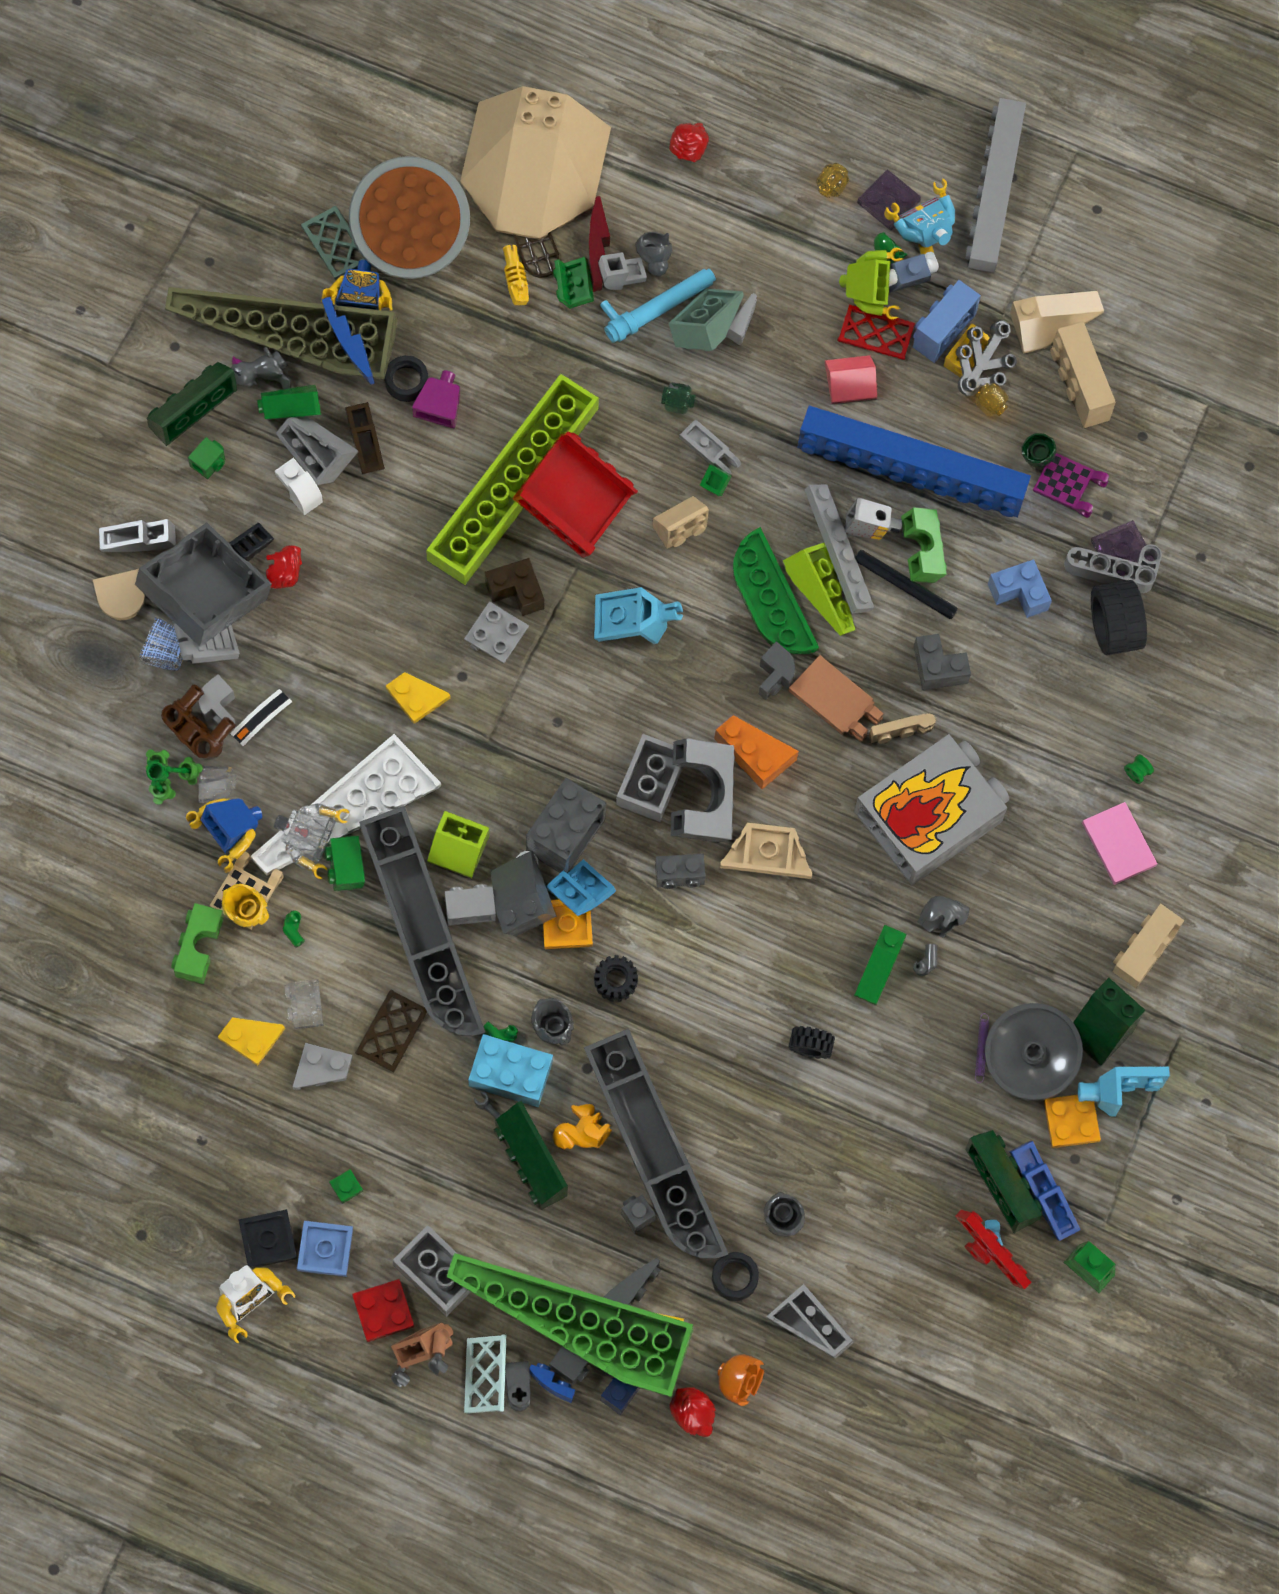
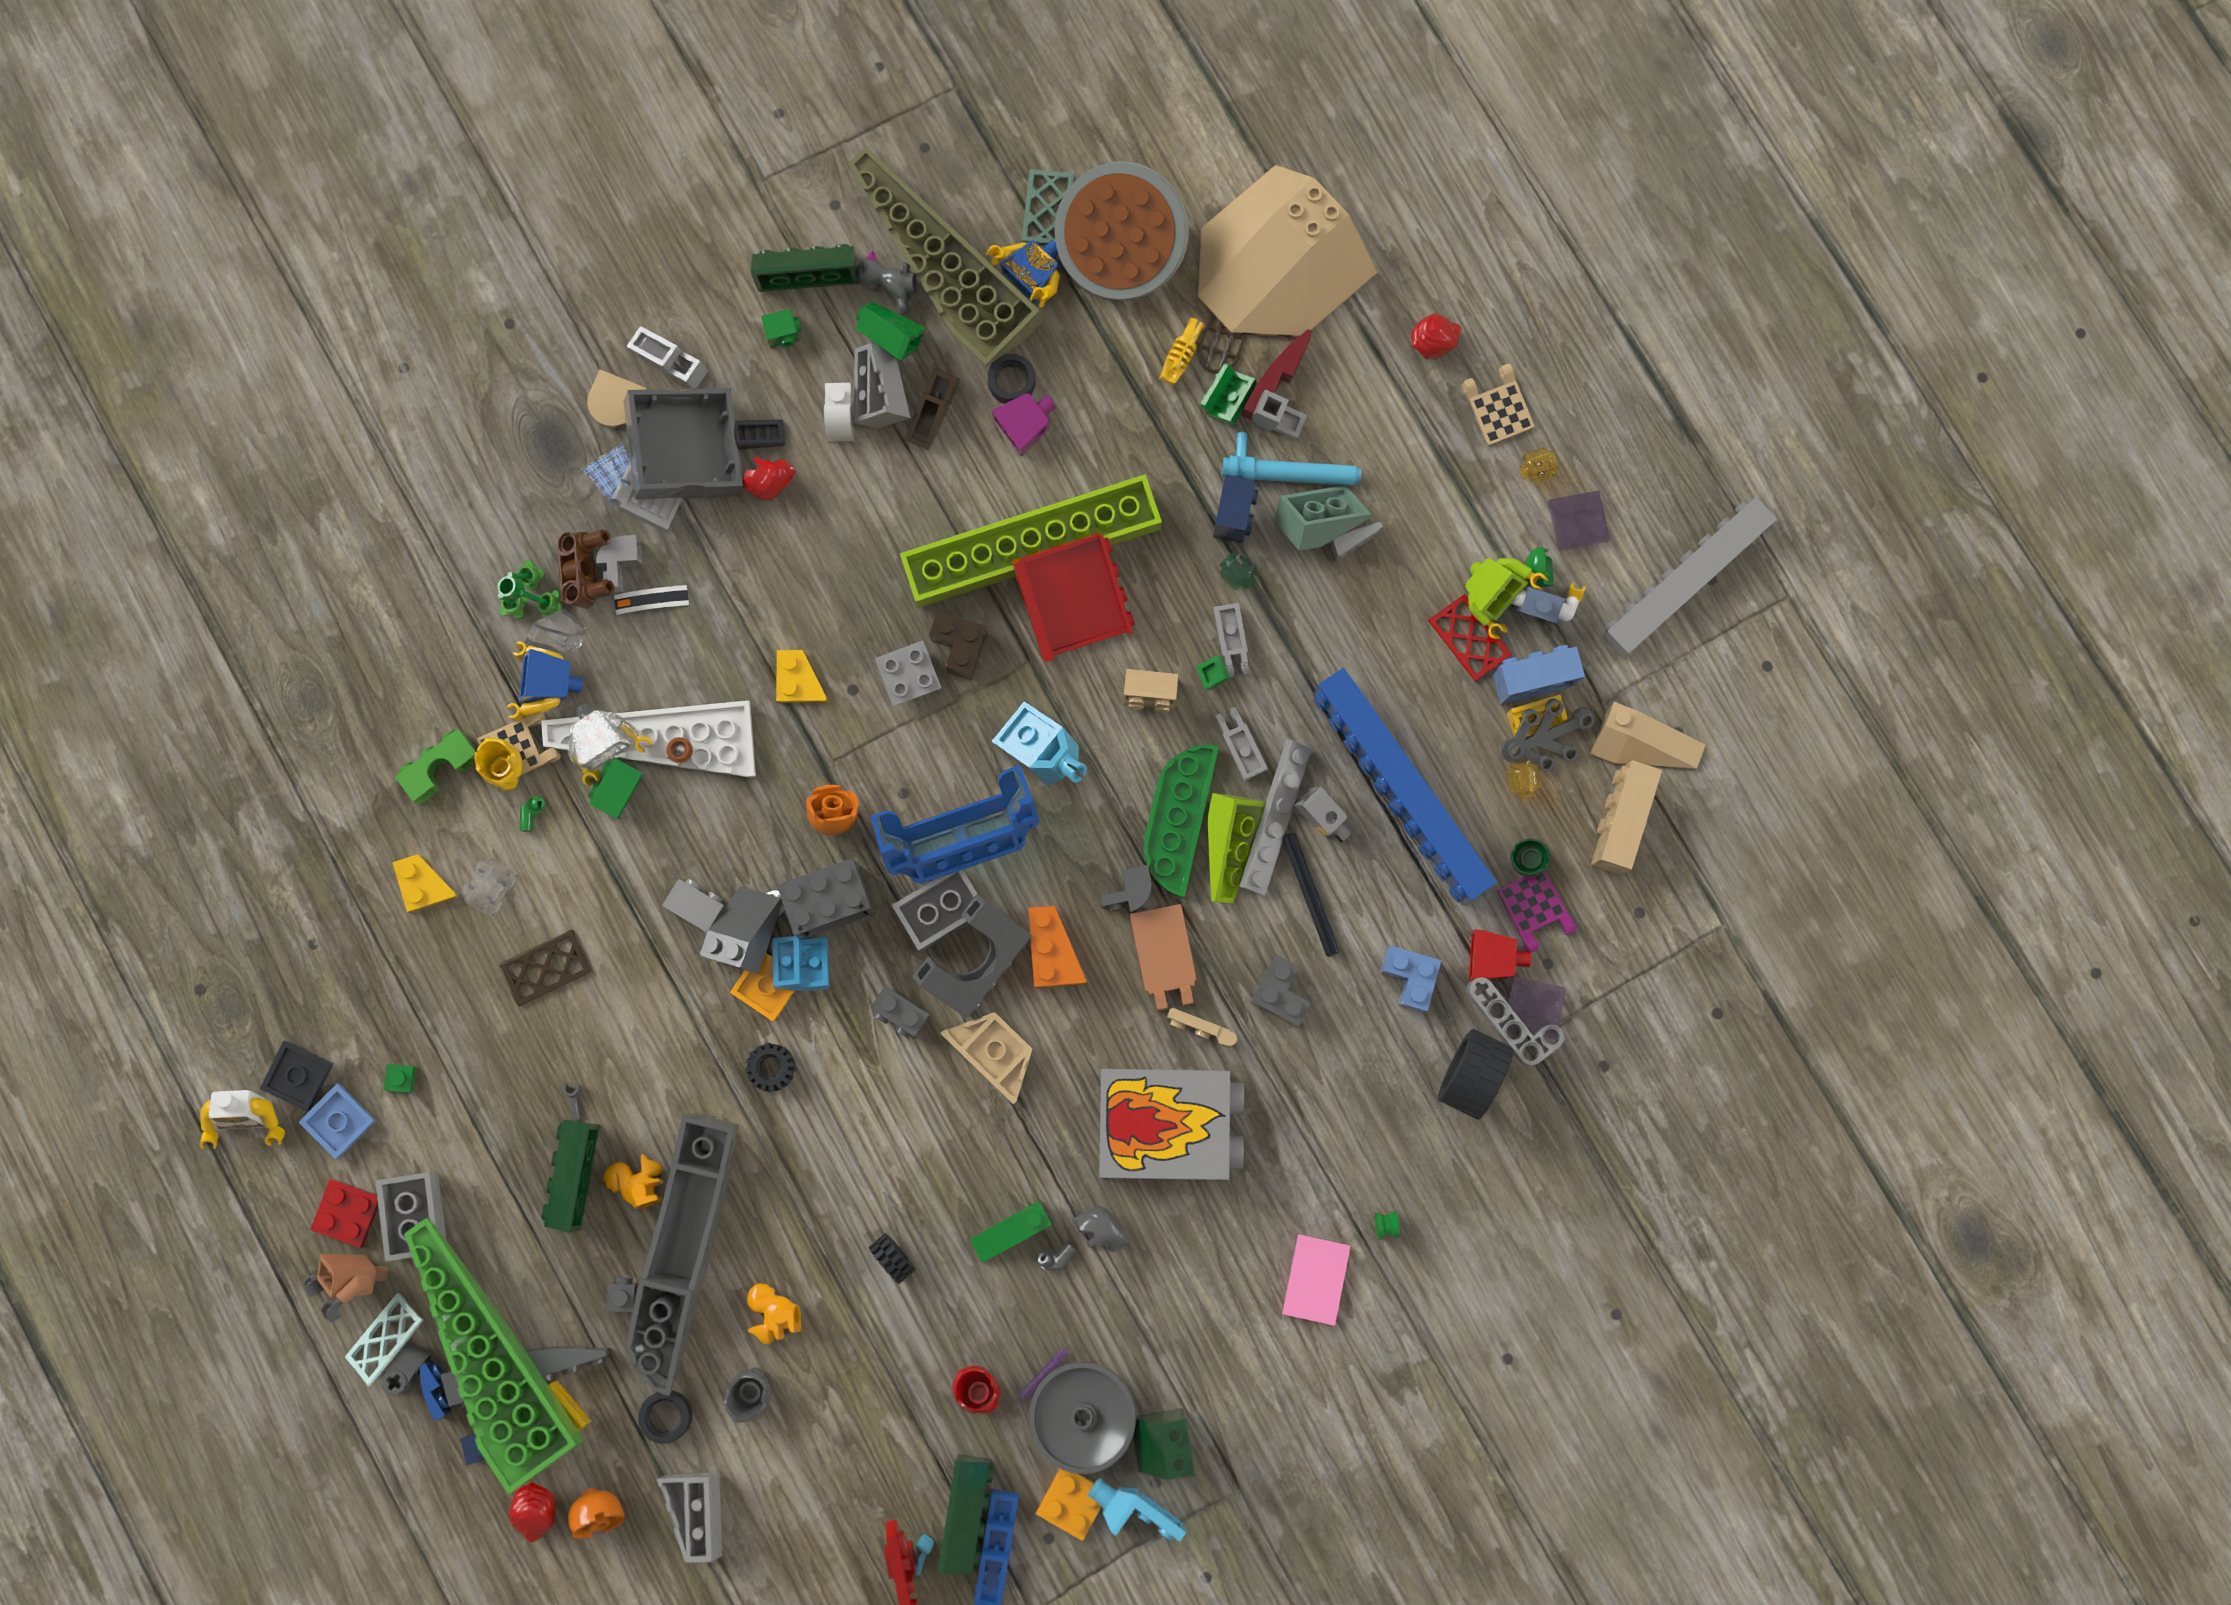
camera: 40 degrees right, 10 degrees up
light grey wing [293,1043,353,1090] -> none
blue slope [321,297,375,385] -> none
dark grey slope [359,806,486,1035] -> none
lime slope [427,811,490,879] -> none
medium azure brick [468,1034,553,1107] -> none
green arm [483,1021,518,1042] -> none
dark grey hair [531,998,574,1046] -> none
dark grey piece [635,232,673,276] -> none
coral slope [825,355,877,404] -> none
medium azure torso [884,178,955,247] -> none
bright green arch [901,507,947,583] -> none
tan wedge [1113,904,1184,988] -> none
none -> dark orange plate [666,737,693,764]
none -> light orange animal [747,1283,801,1344]
none -> orange cylinder [806,785,859,836]
none -> blue windscreen [870,765,1040,884]
none -> red hair [952,1365,1000,1414]
none -> dark blue brick [1213,475,1259,543]
none -> light grey hinge [1215,707,1268,782]
none -> tan flag [1462,364,1535,446]
none -> red torso [1469,929,1531,981]

